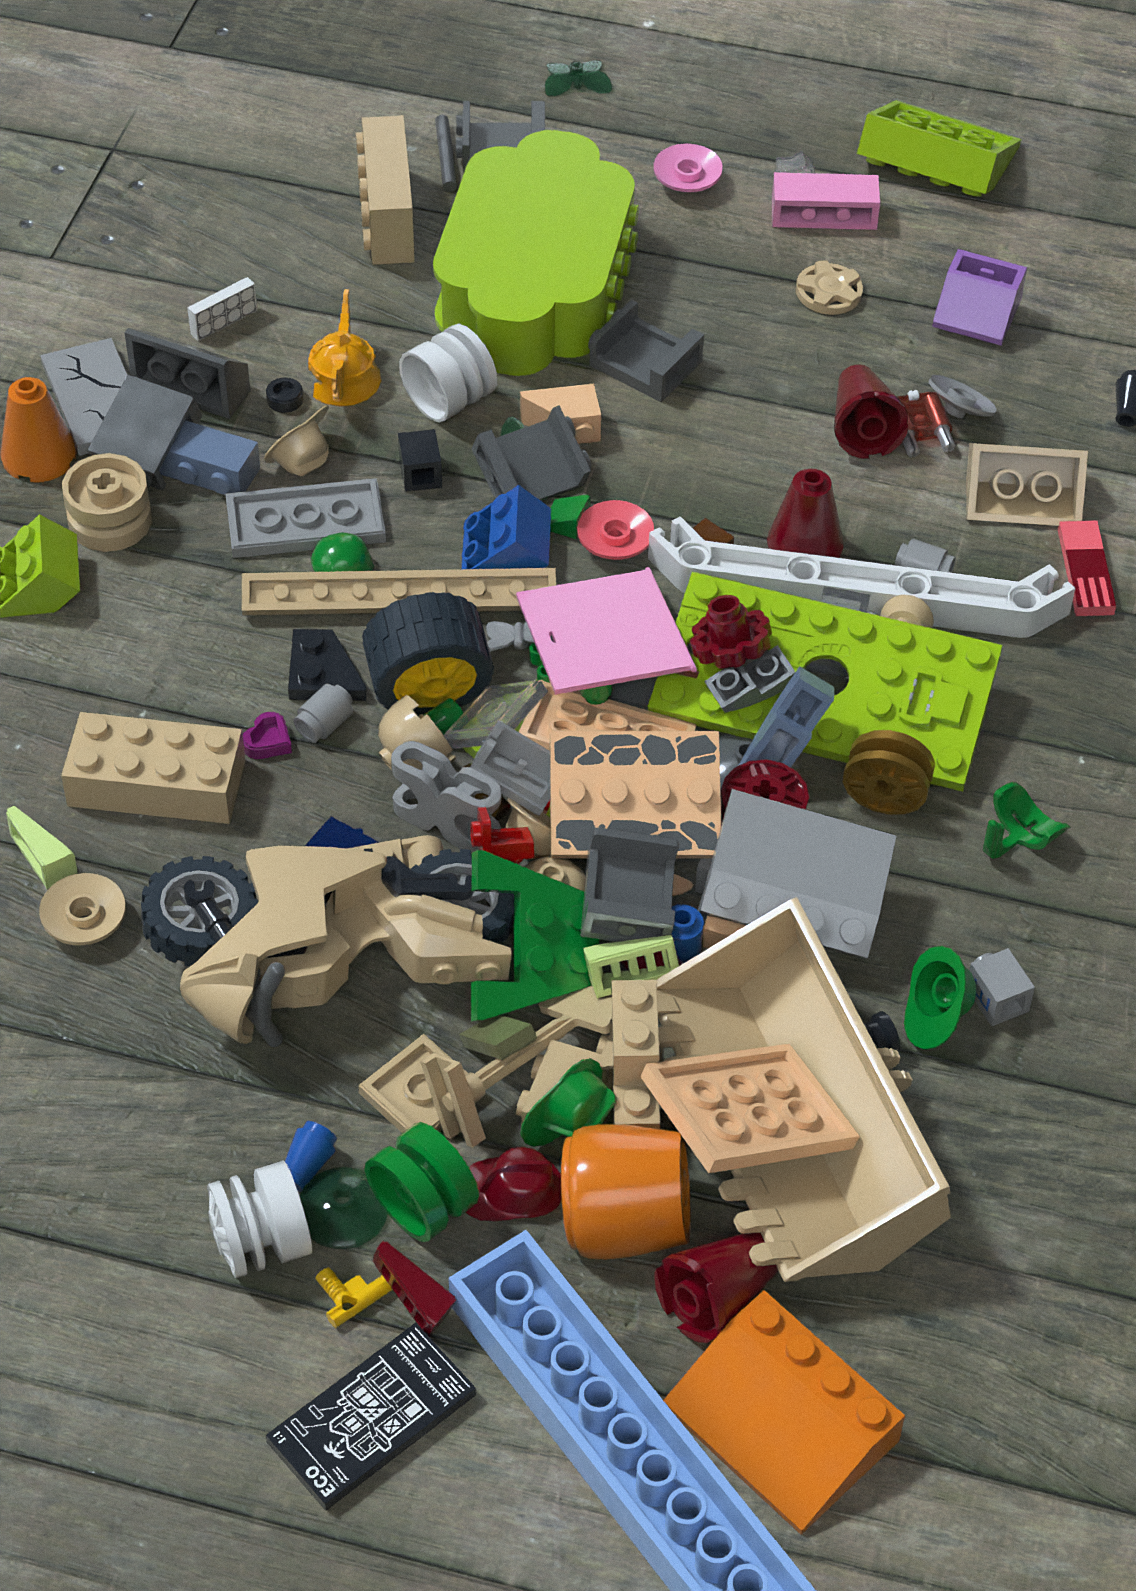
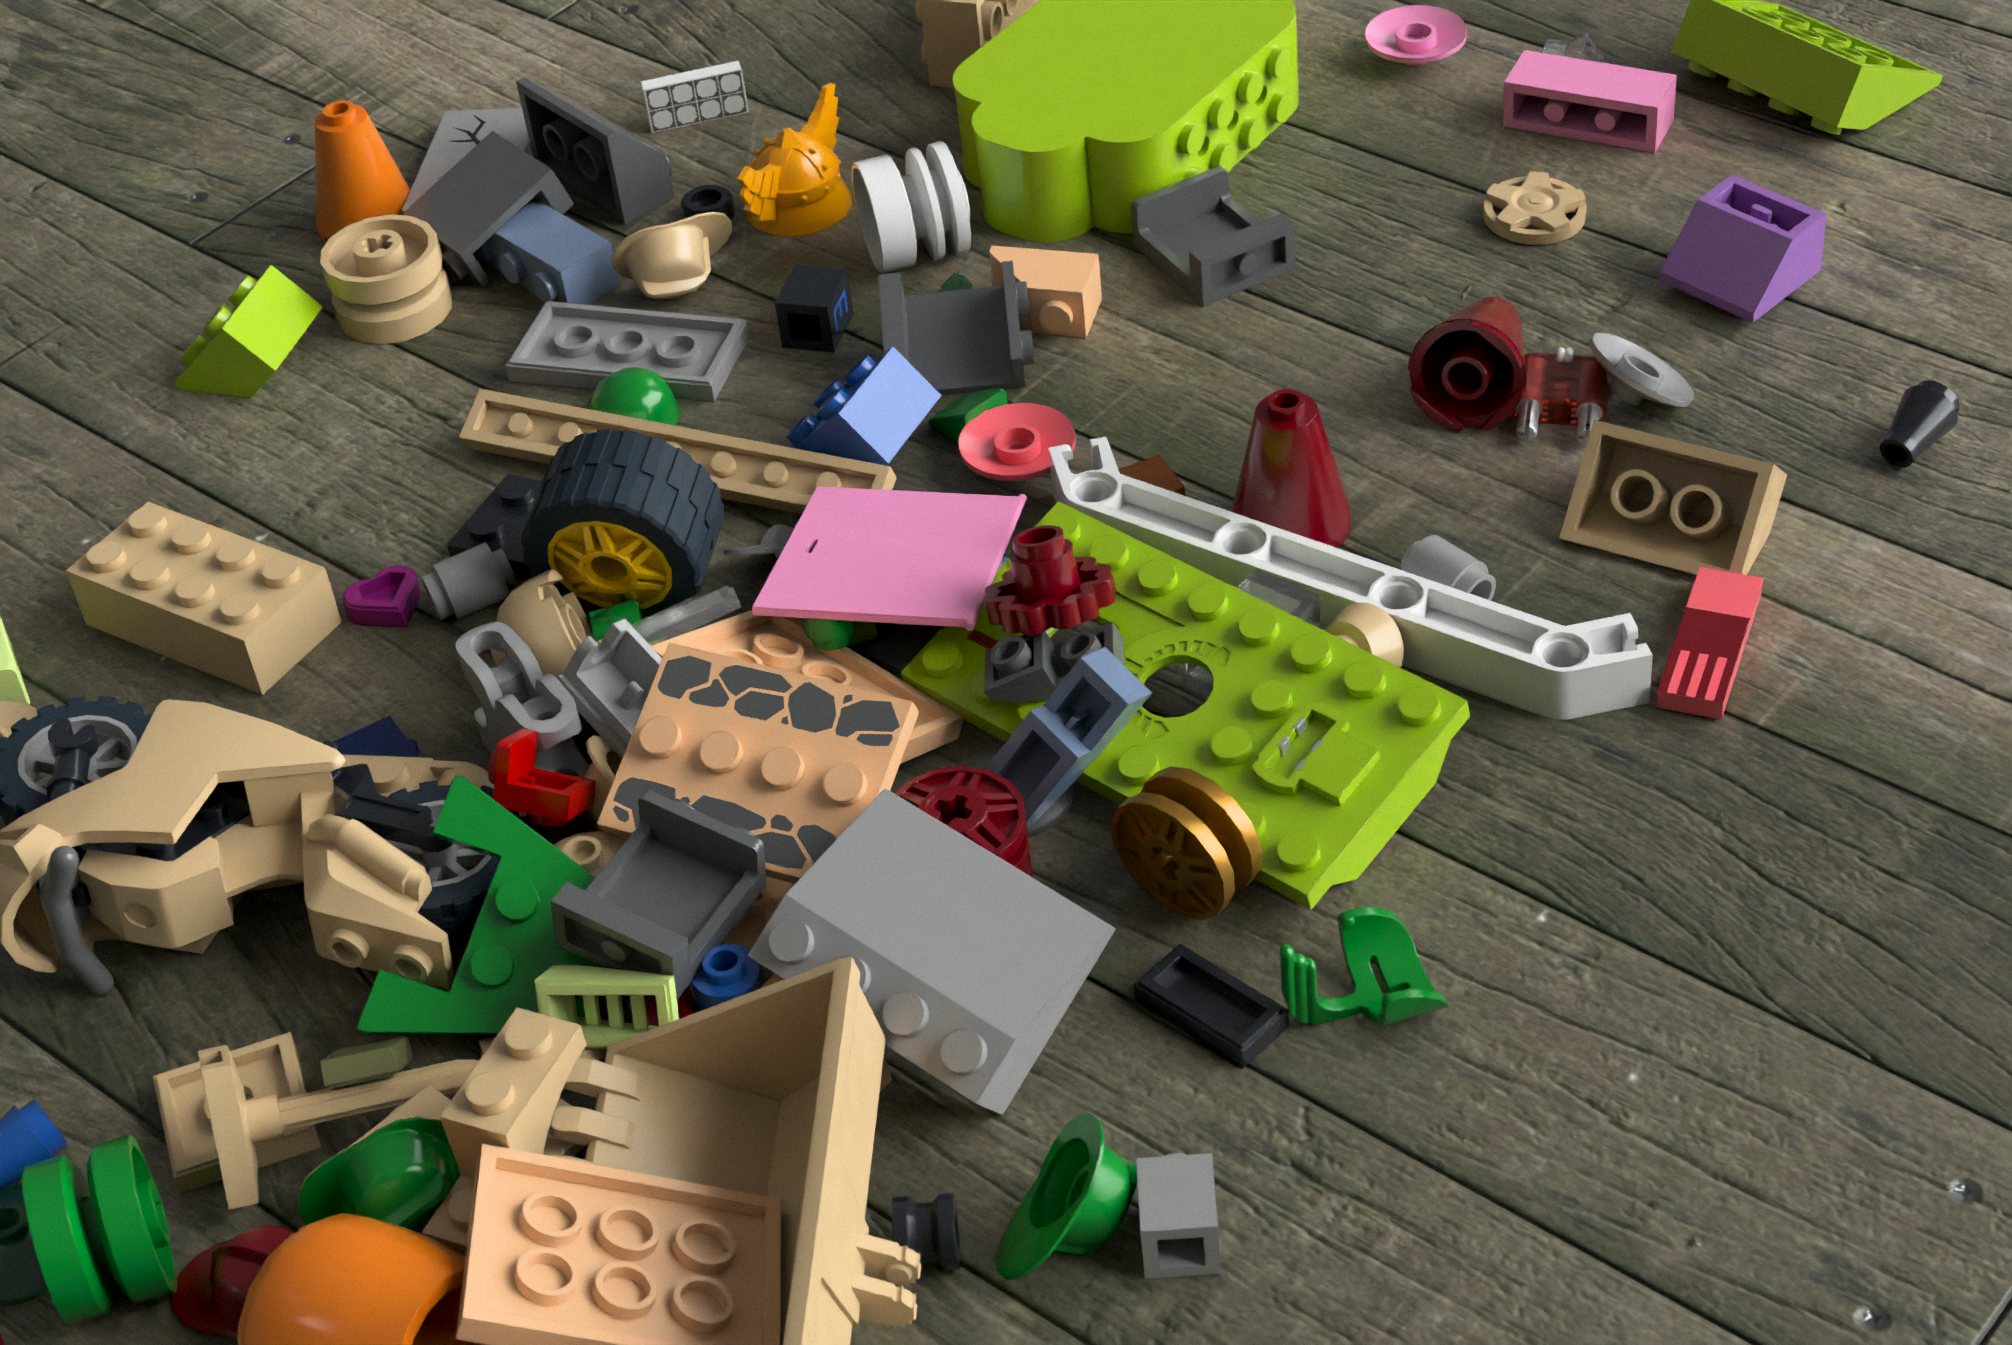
camera: 30 degrees right, 10 degrees down
none -> black tile [1133,944,1289,1069]

